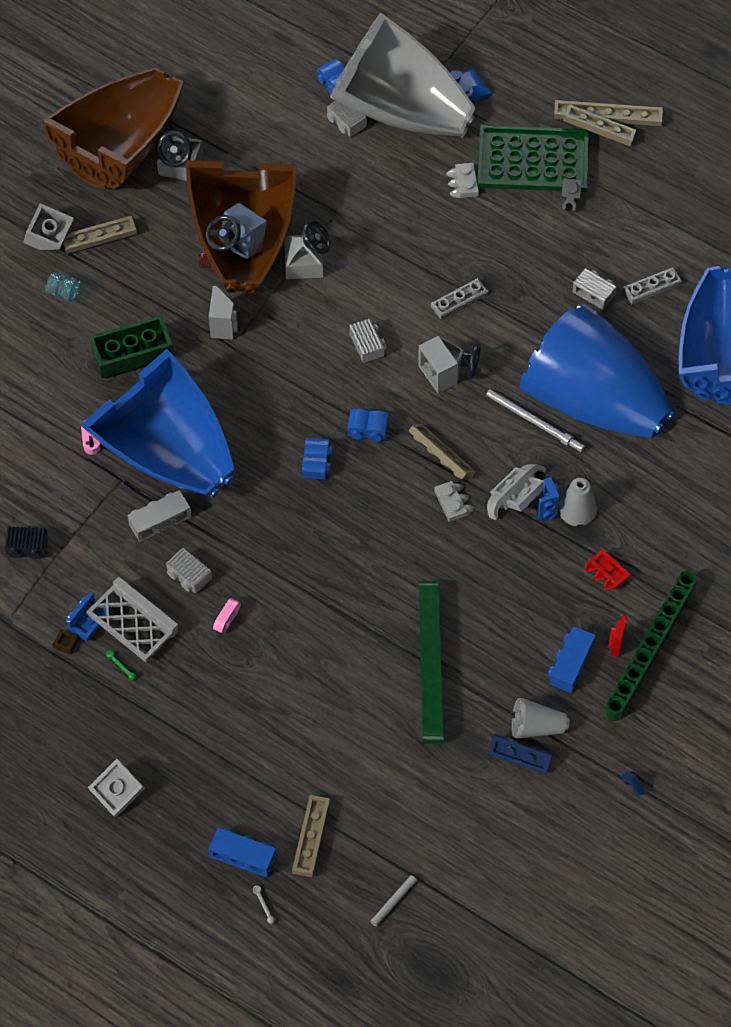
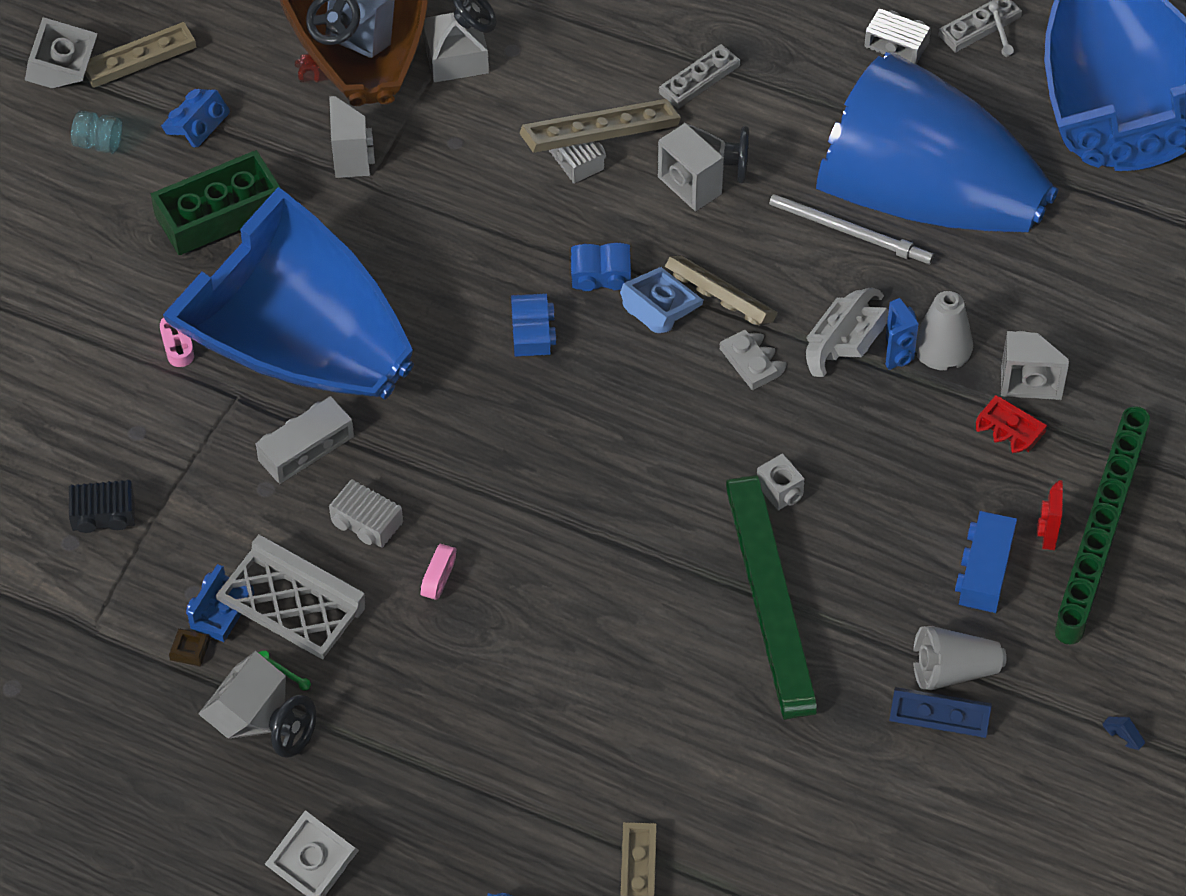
camera: 10 degrees left, 5 degrees down
none -> blue bracket [161,89,230,147]
none -> light grey piece [198,651,317,758]
none -> dark tan plate [520,99,681,153]
none -> medium blue slope [620,267,704,333]
none -> light grey brick [757,453,804,510]
none -> light grey hinge [989,1,1014,57]
none -> light grey slope [1001,331,1069,400]

